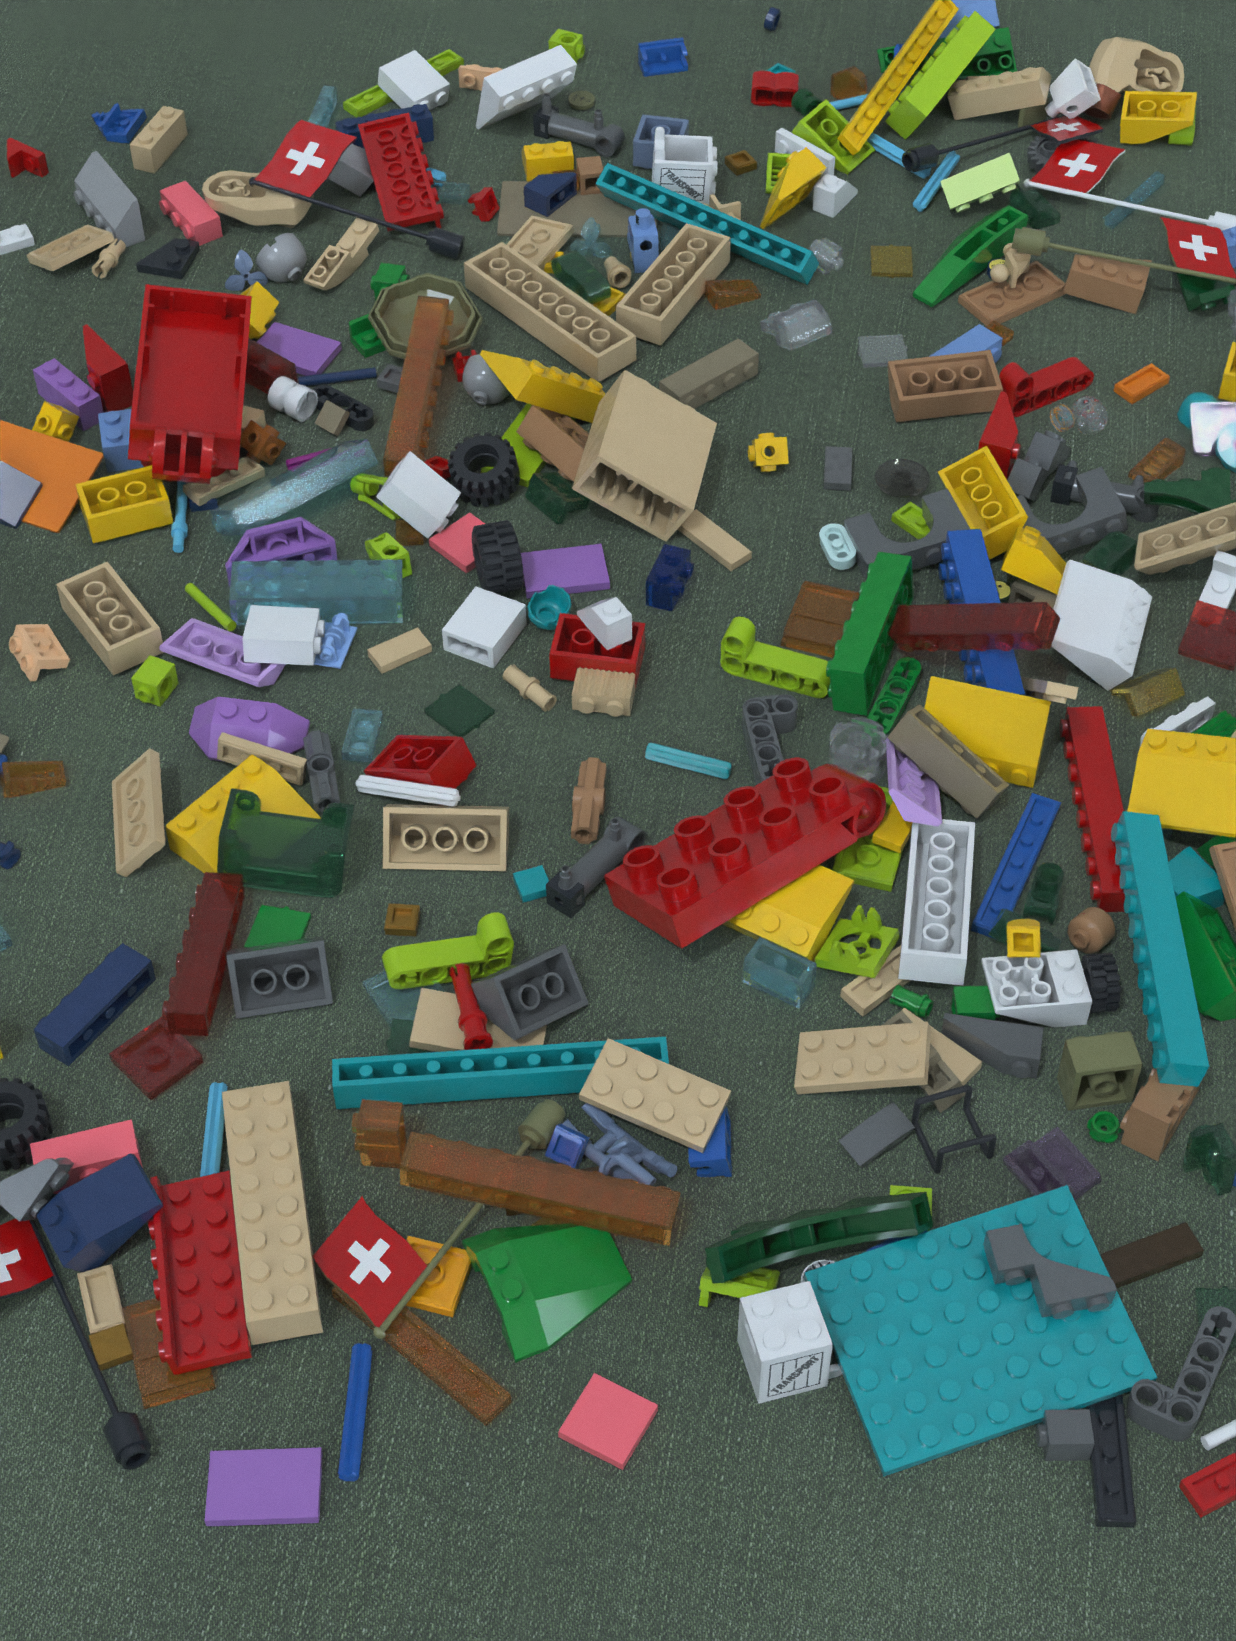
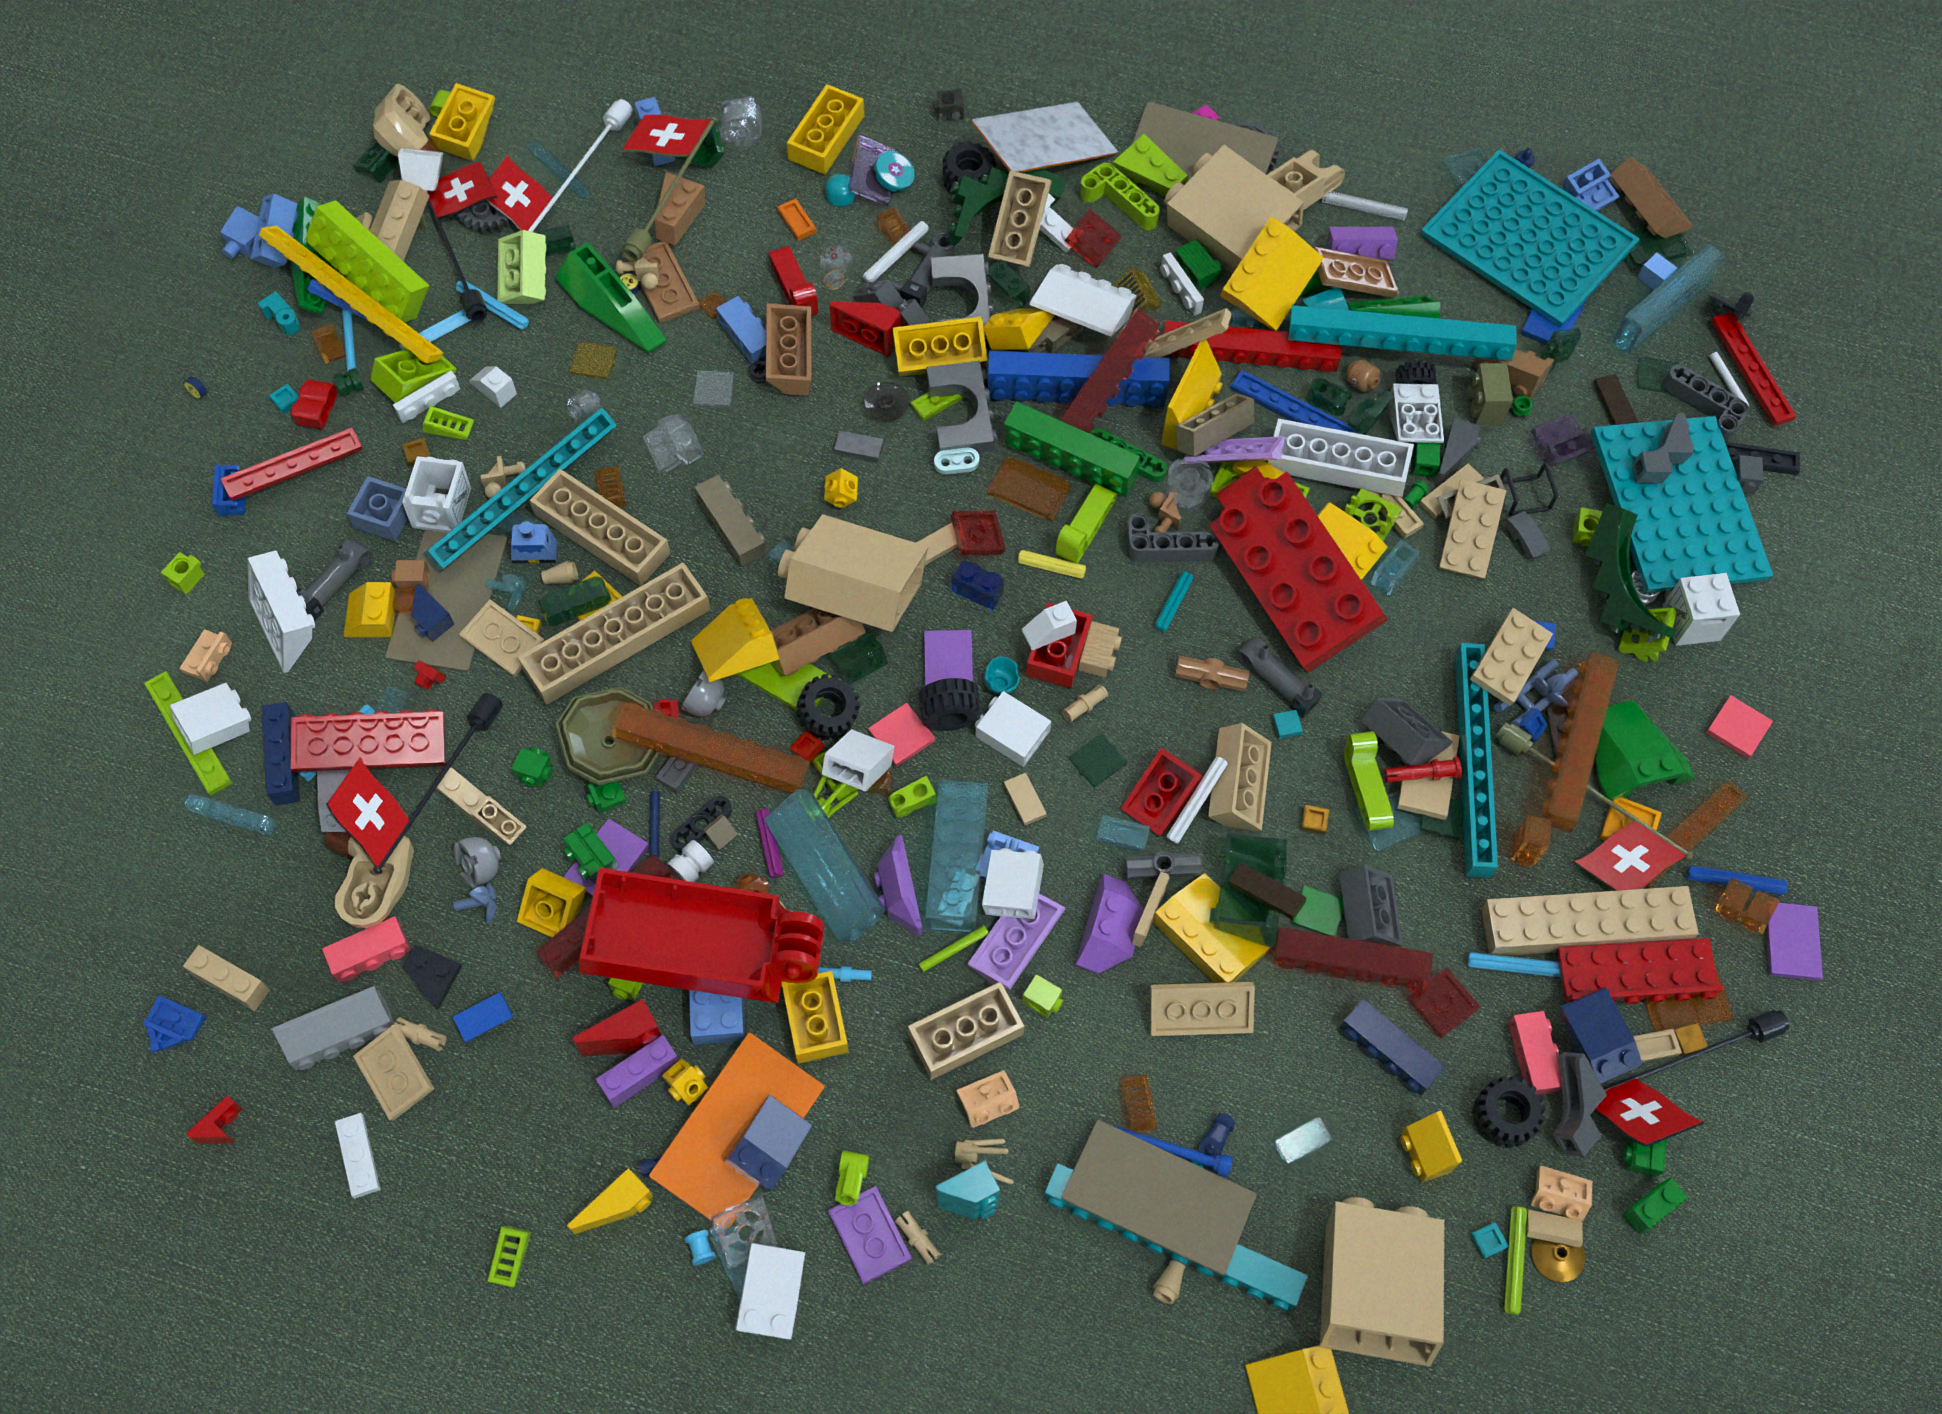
camera: 85 degrees left, 15 degrees up
yellow slope [760,147,827,229] -> none
yellow brick [1007,919,1041,957] -> none
none -> plate [220,428,362,501]
none -> teal leg [257,292,300,335]
none -> blue hinge [453,992,513,1043]
none -> green brick [563,823,619,884]
none -> white axle [863,221,929,282]
none -> clear red plate [950,510,1006,555]
none -> light yellow axle [1018,550,1086,578]
none -> medium nougat piece [1149,491,1182,533]
none -> dark brown tile [1228,862,1307,920]
none -> clear orange piece [1715,878,1780,934]

